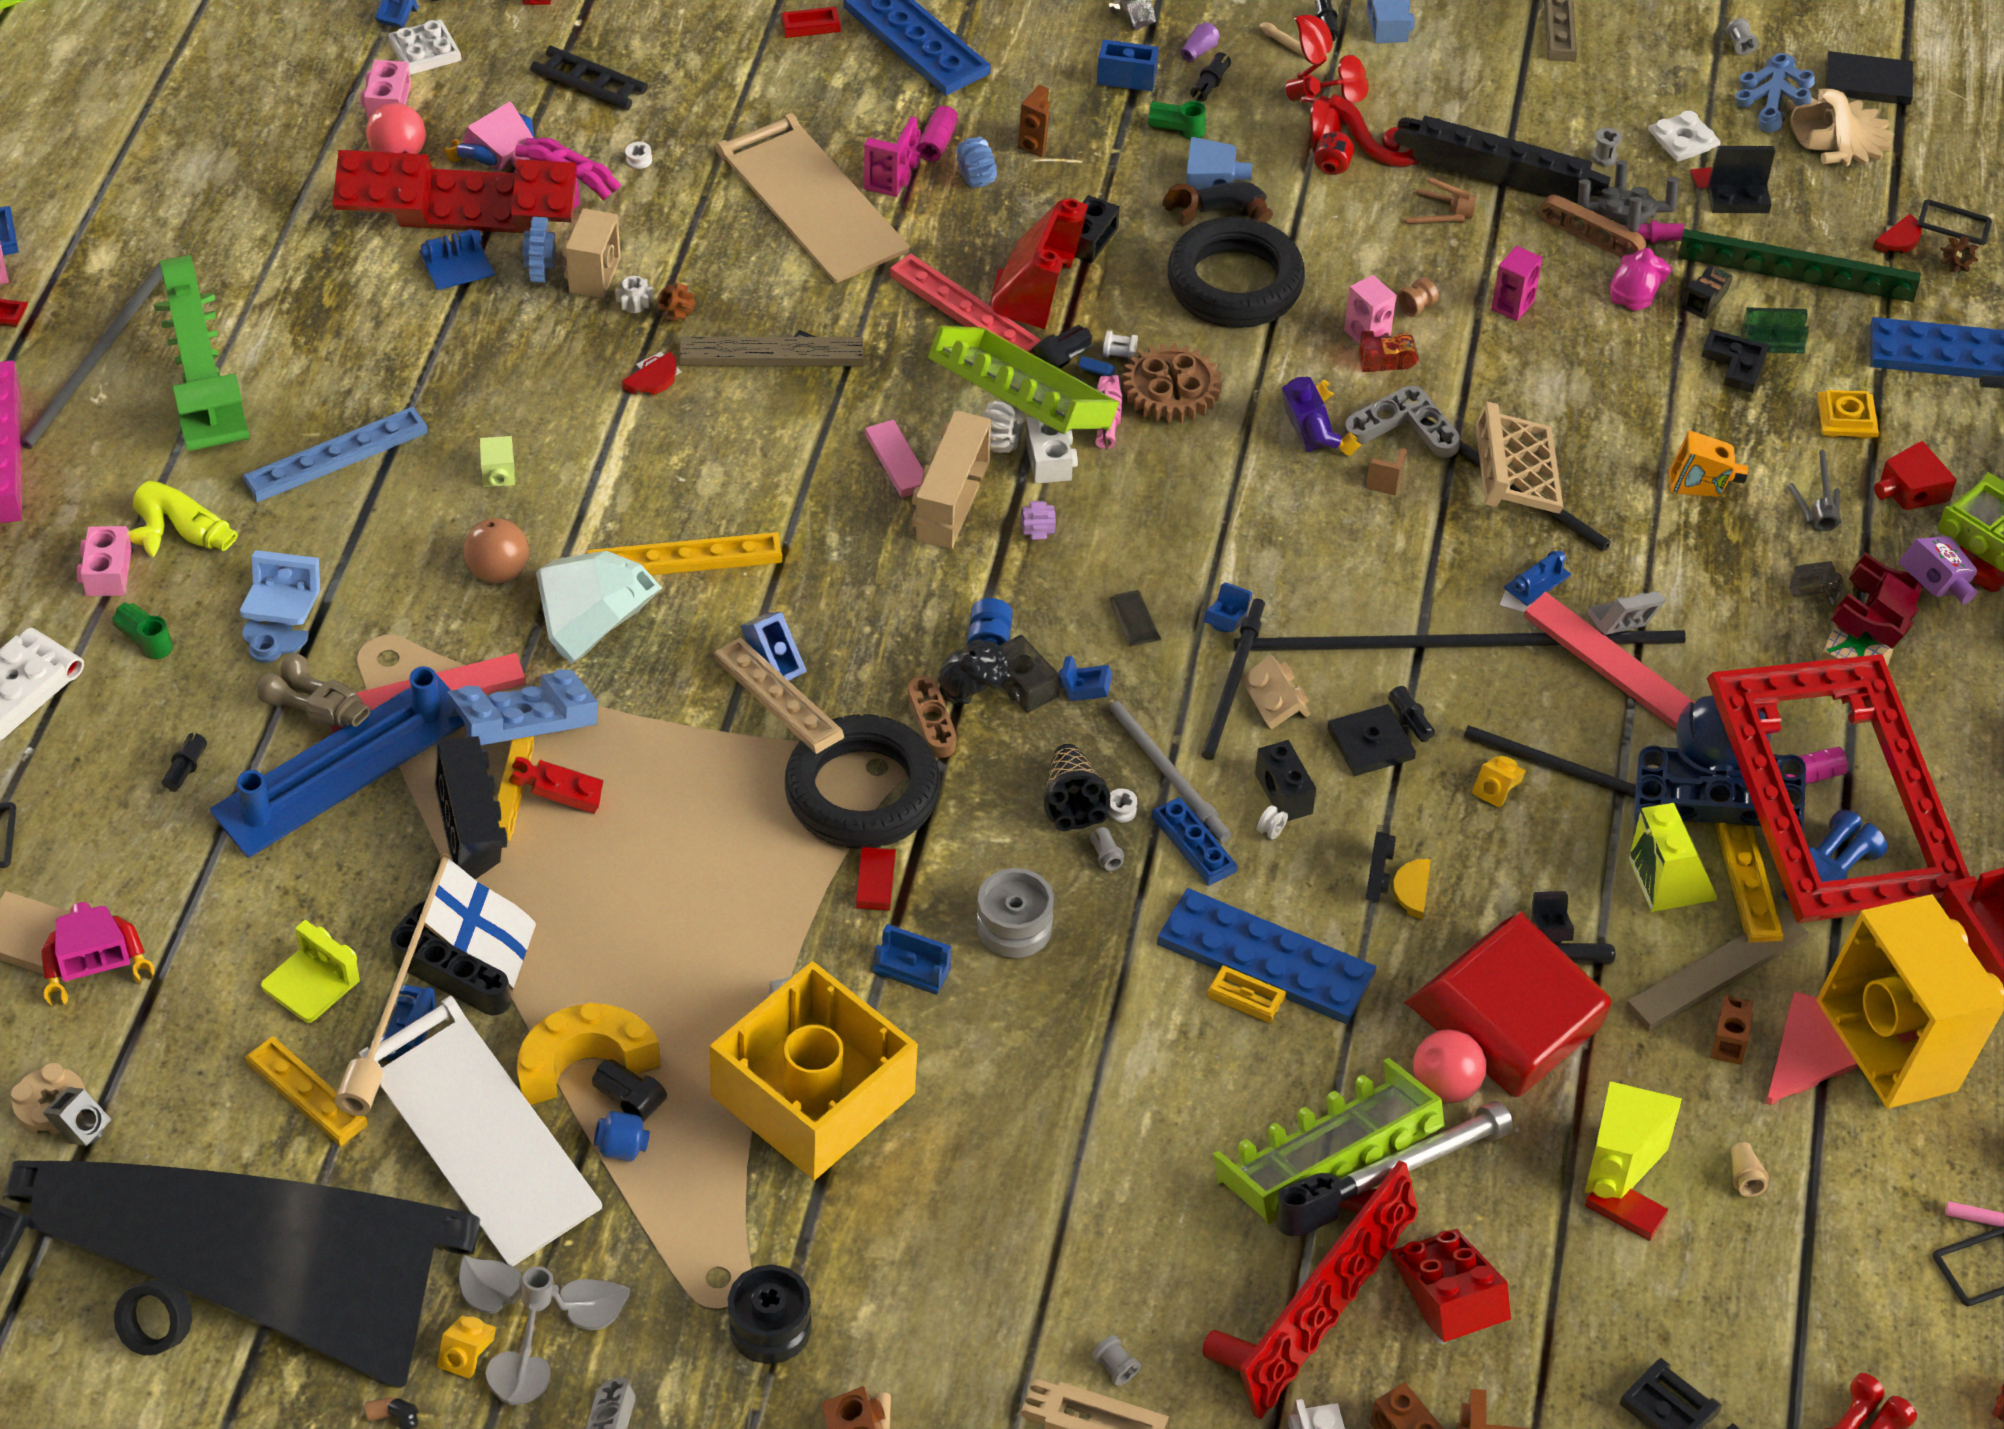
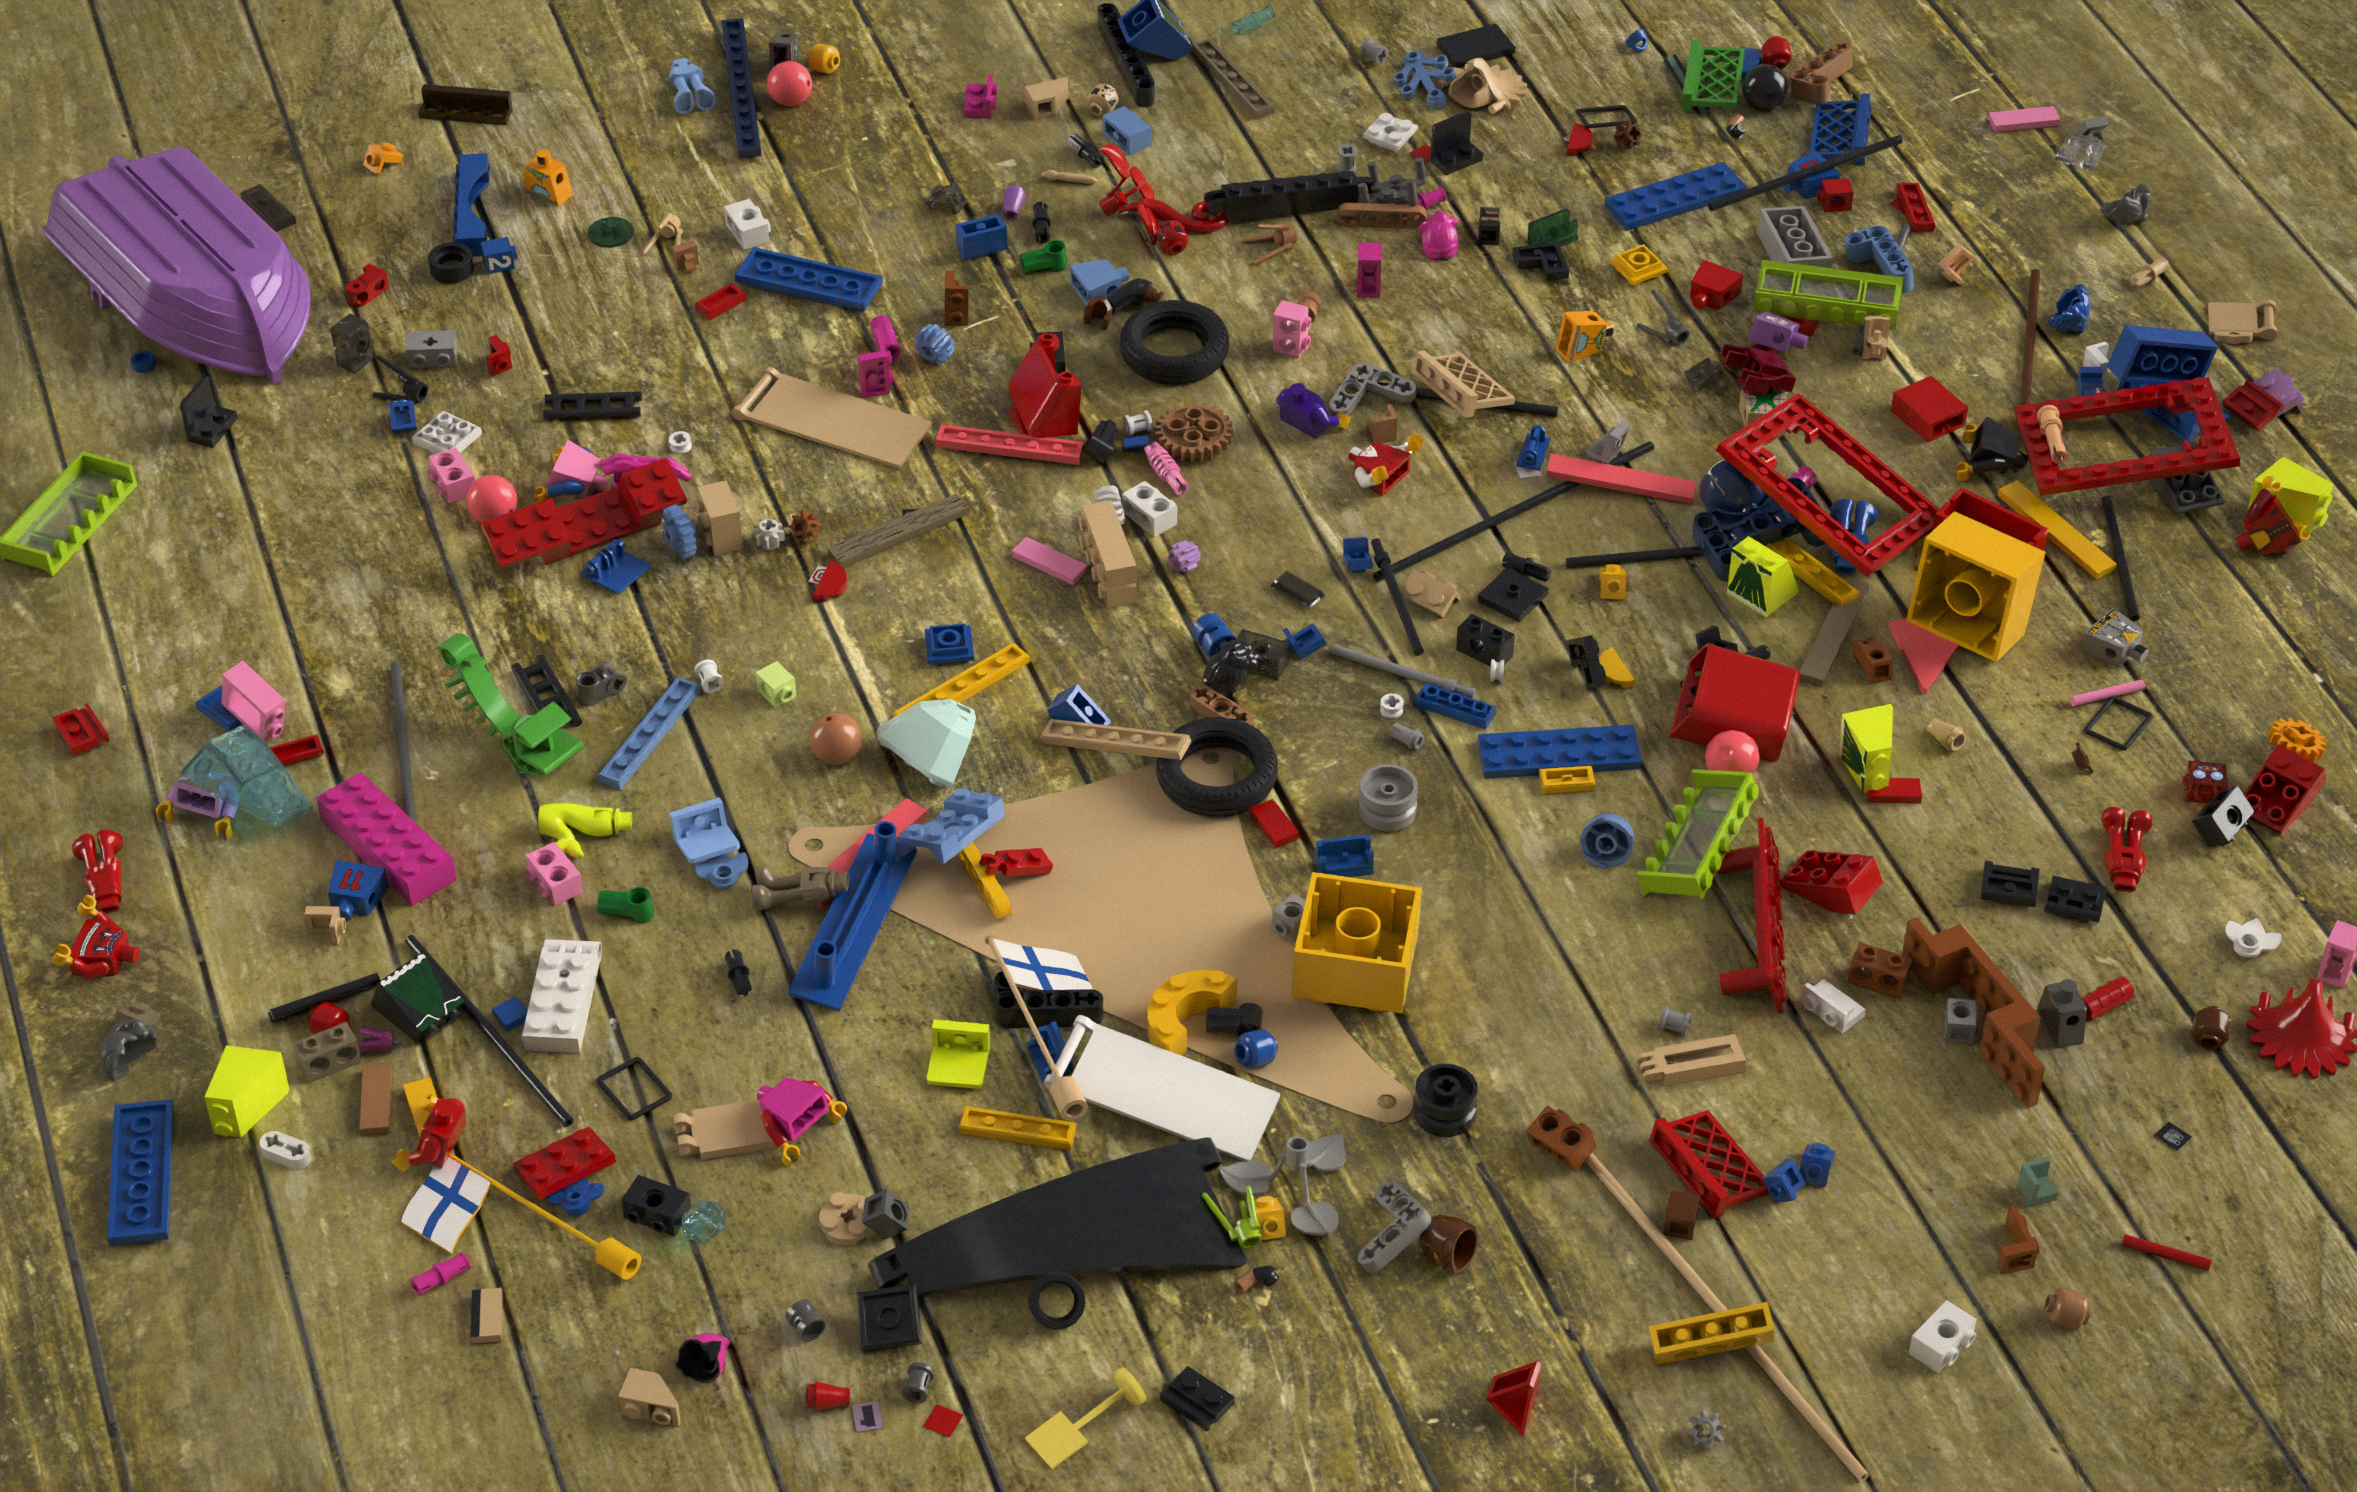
camera: 30 degrees left, 5 degrees down
black slope [434,736,507,880] -> none
lime window [928,326,1120,434] -> none
black cone [1043,744,1111,832] -> none
piece [1277,1101,1513,1236] -> none
clear red leg [1358,331,1419,372] -> none
dark green plate [1678,229,1921,303] -> none
none -> black bar [511,655,583,727]
none -> flat silver piece [576,661,627,706]
none -> white bush [694,659,724,694]
none -> blue piece [924,623,974,665]
none -> lime plant [1202,1185,1262,1249]
none -> torso [1348,434,1424,497]
none -> medium blue cylinder [1580,813,1634,868]
none -> reddish brown plate [2071,742,2094,774]

